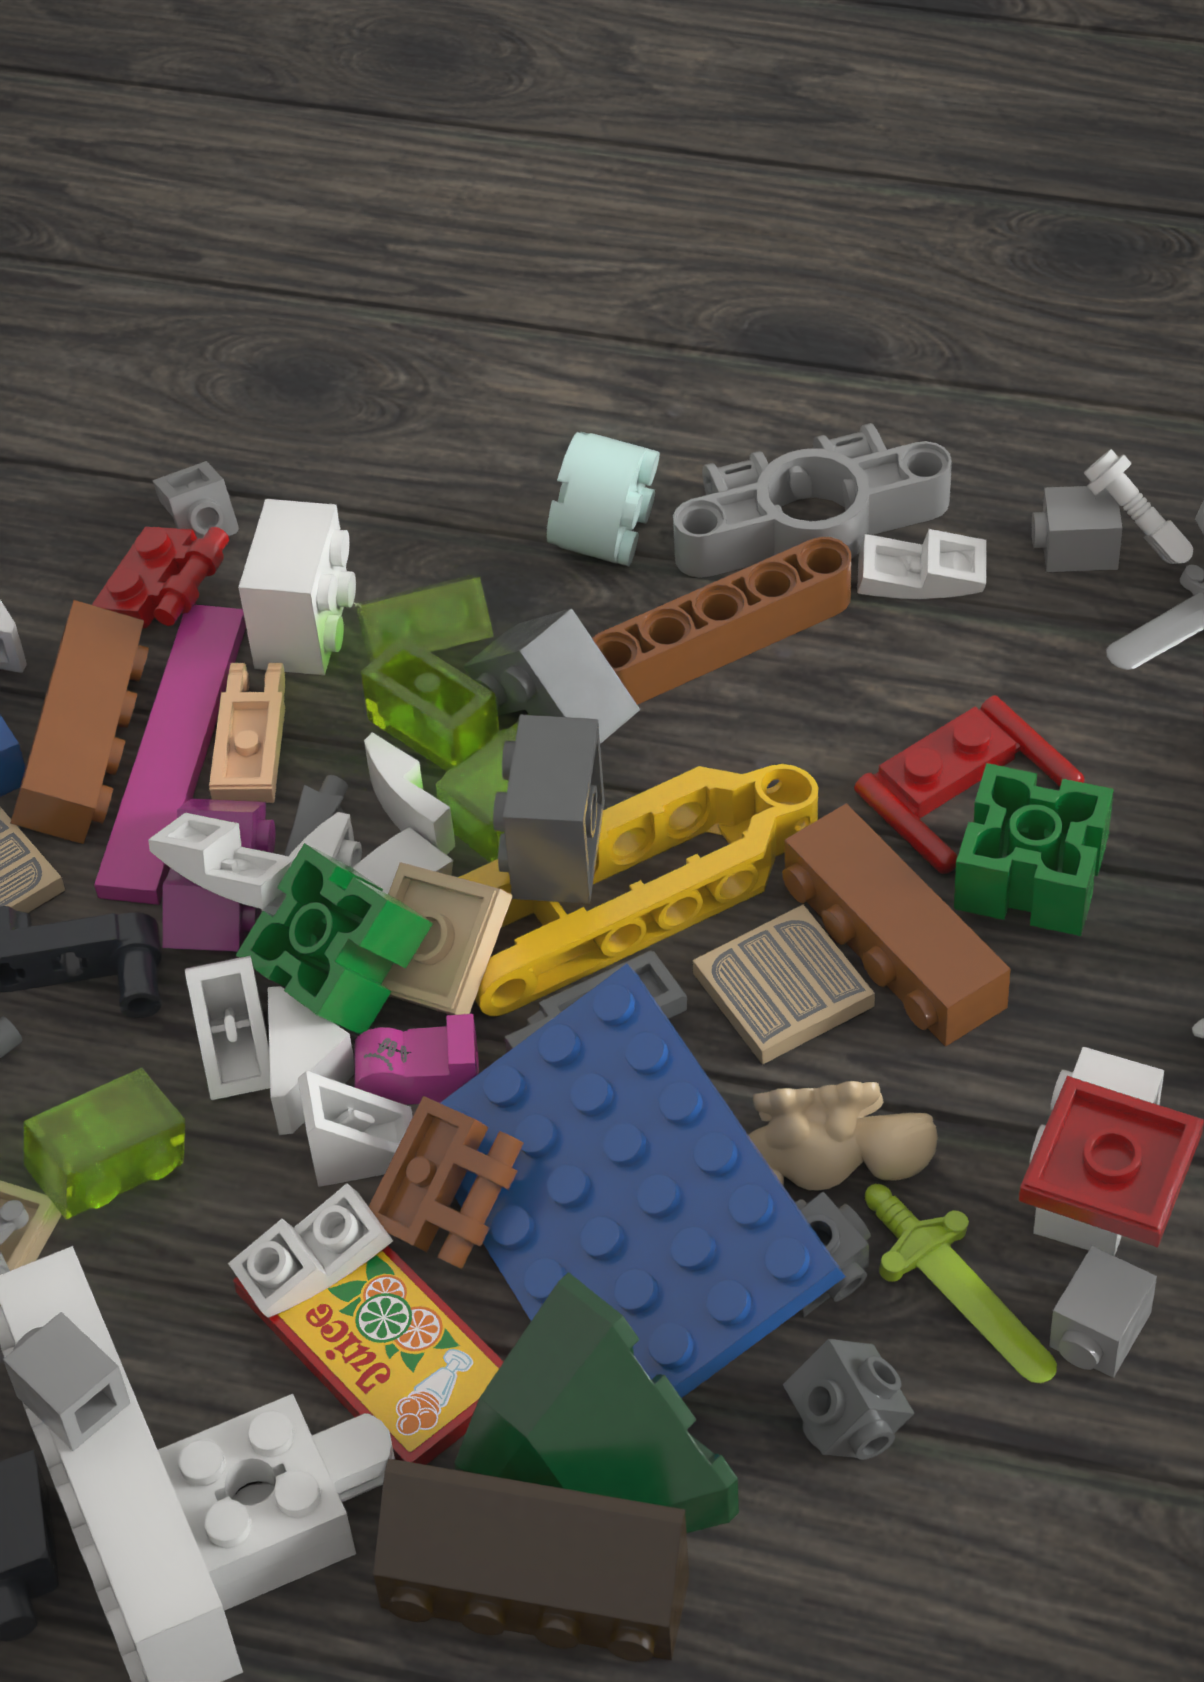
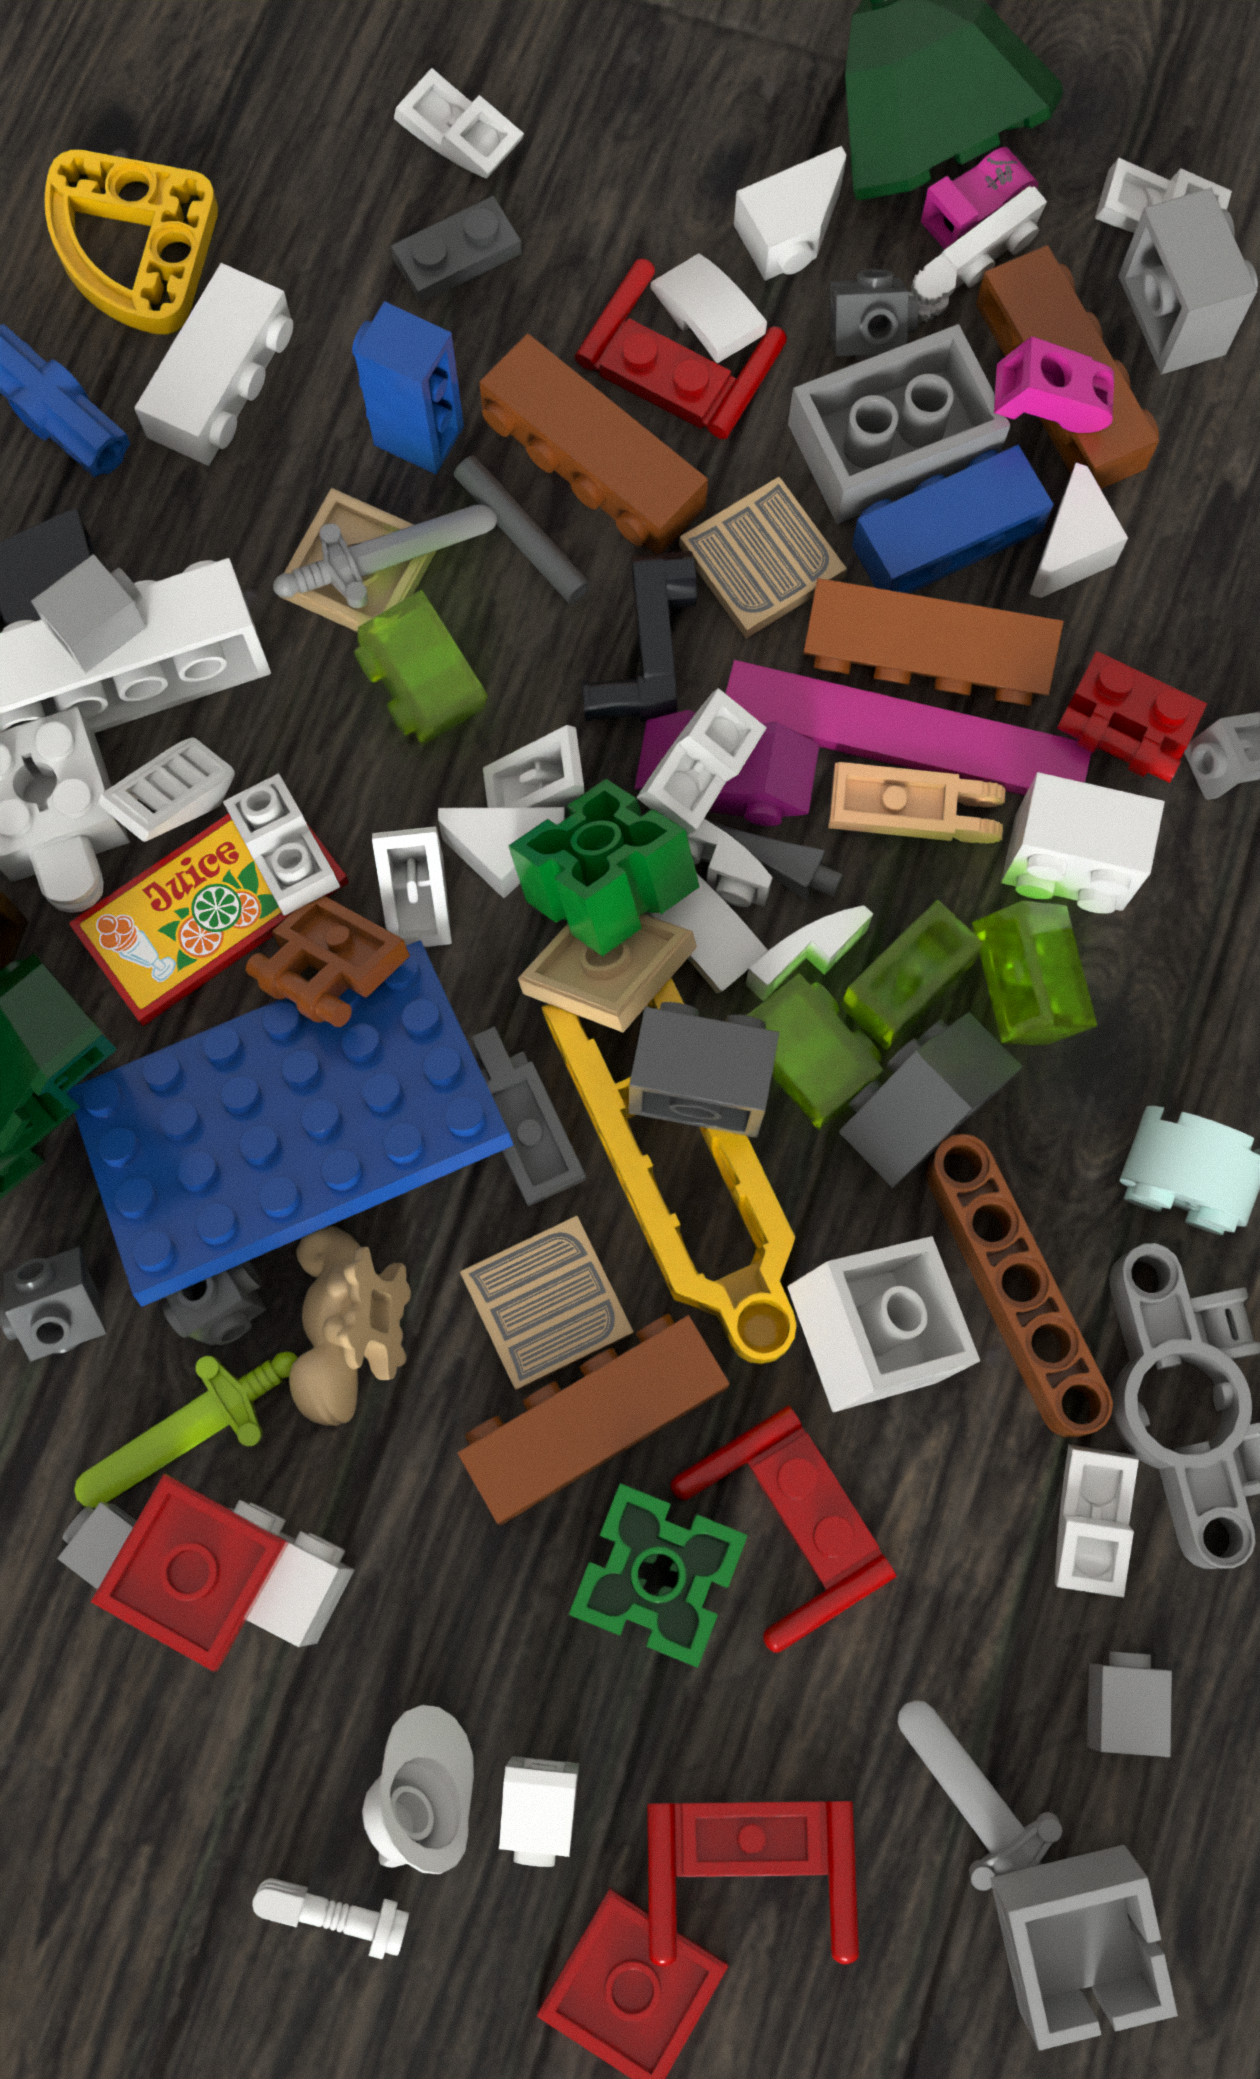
camera: 90 degrees right, 25 degrees up
dark pink leg [354,1014,479,1105] -> none
white hinge [1084,449,1193,564] -> none
none -> white slope [97,737,234,842]
none -> white brick [787,1236,980,1412]

